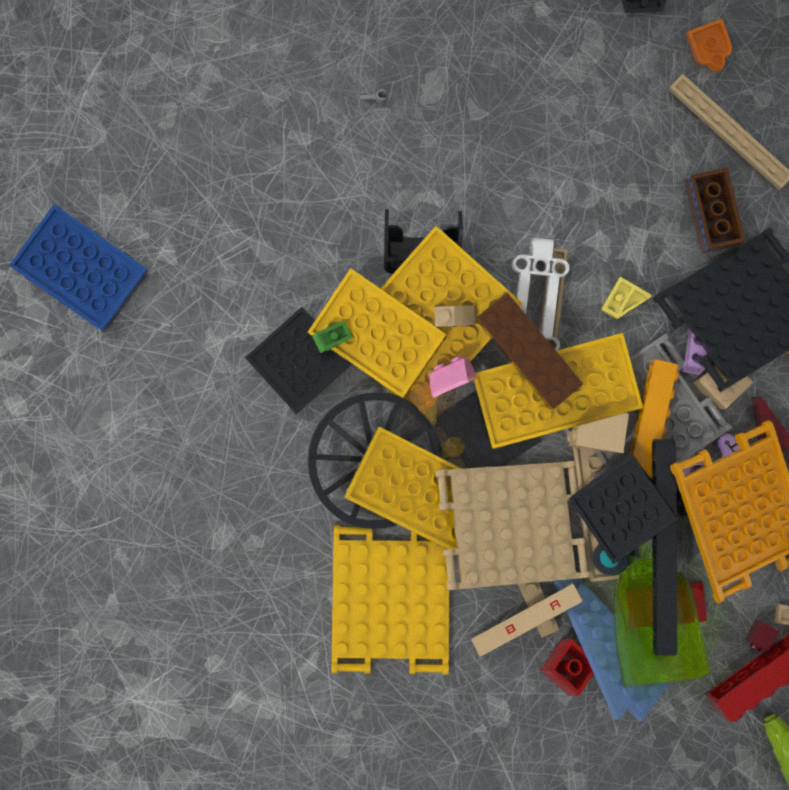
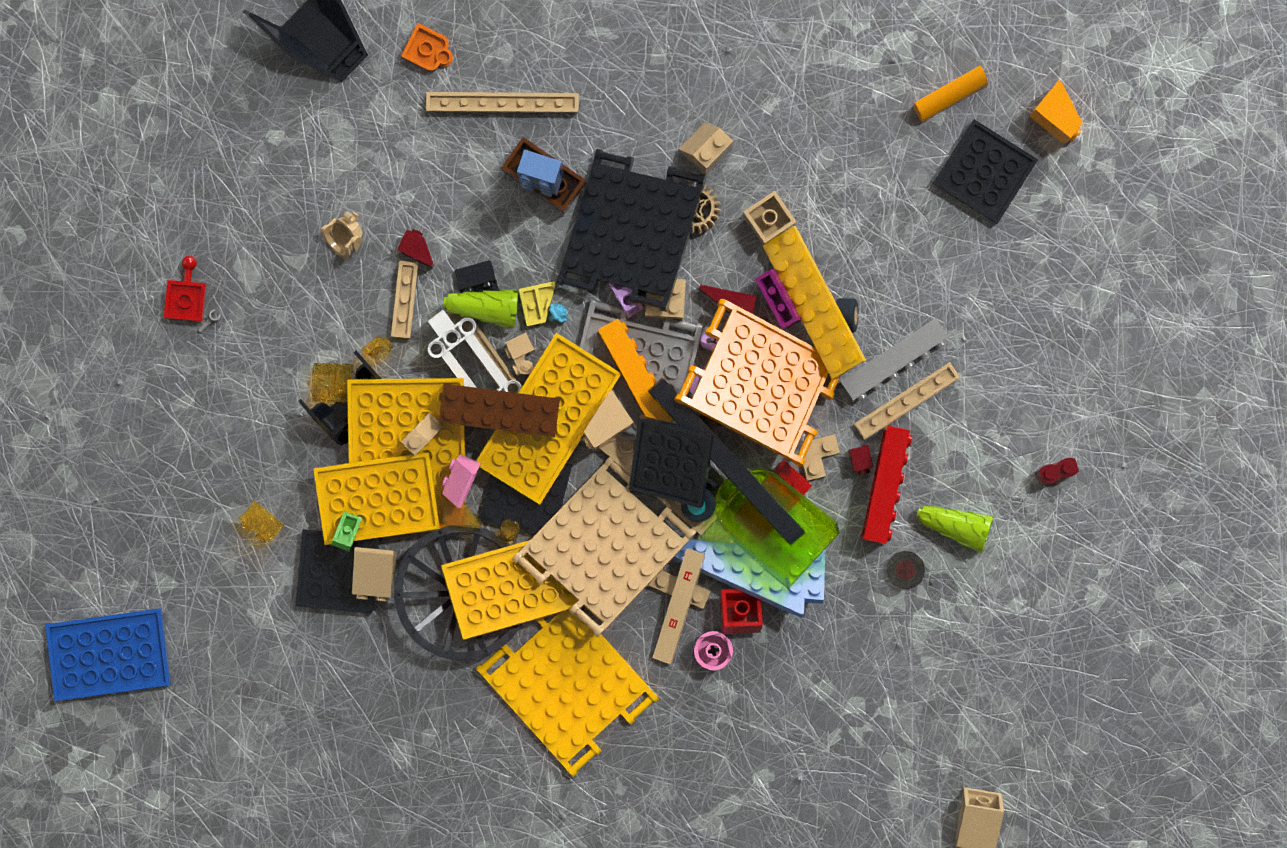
camera: 40 degrees left, 0 degrees up
none -> red plate [164,256,207,322]
none -> clear yellow bracket [239,501,285,543]
none -> clear yellow slope [311,363,354,403]
none -> tan helmet [320,212,363,260]
none -> tan slope [352,547,397,601]
none -> clear yellow bracket [361,335,393,357]
none -> tan plate [391,261,419,339]
none -> dark red slope [397,229,434,269]
none -> lime cone [443,289,518,328]
none -> black bracket [454,260,499,293]
none -> tan brick [504,333,535,376]
none -> medium blue brick [517,150,564,197]
none -> medium azure plant [548,303,568,323]
none -> bright pink brick [694,631,733,670]
none -> tan plate [803,434,840,481]
none -> clear smoke tile [886,551,925,589]

